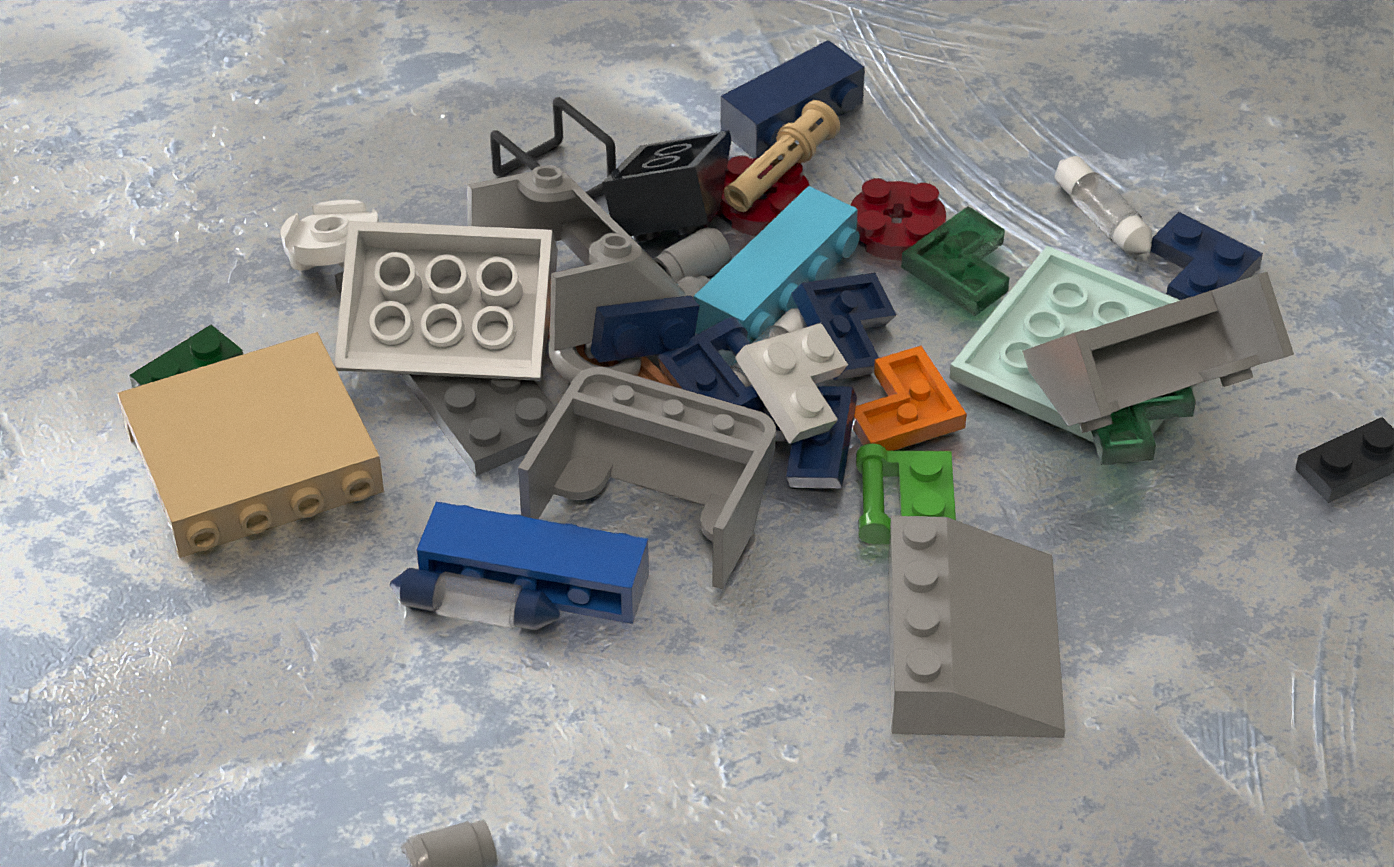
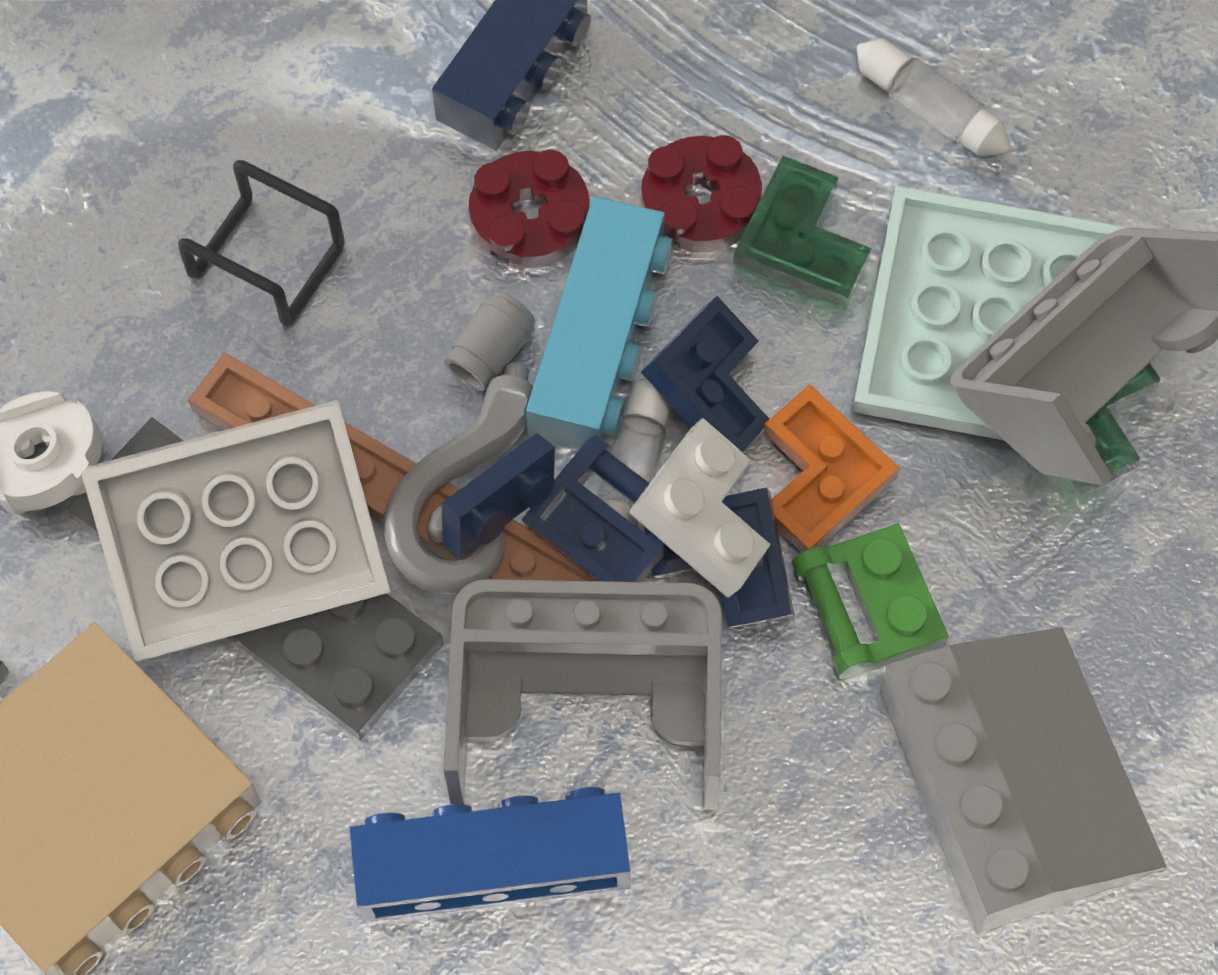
camera: 20 degrees left, 20 degrees up
piece [390,567,561,631] -> none
light grey windscreen [467,165,685,351] -> none
black slope [602,130,732,242] -> none
tan pin [724,100,840,212] -> none
dark blue plate [1150,212,1263,300] -> none

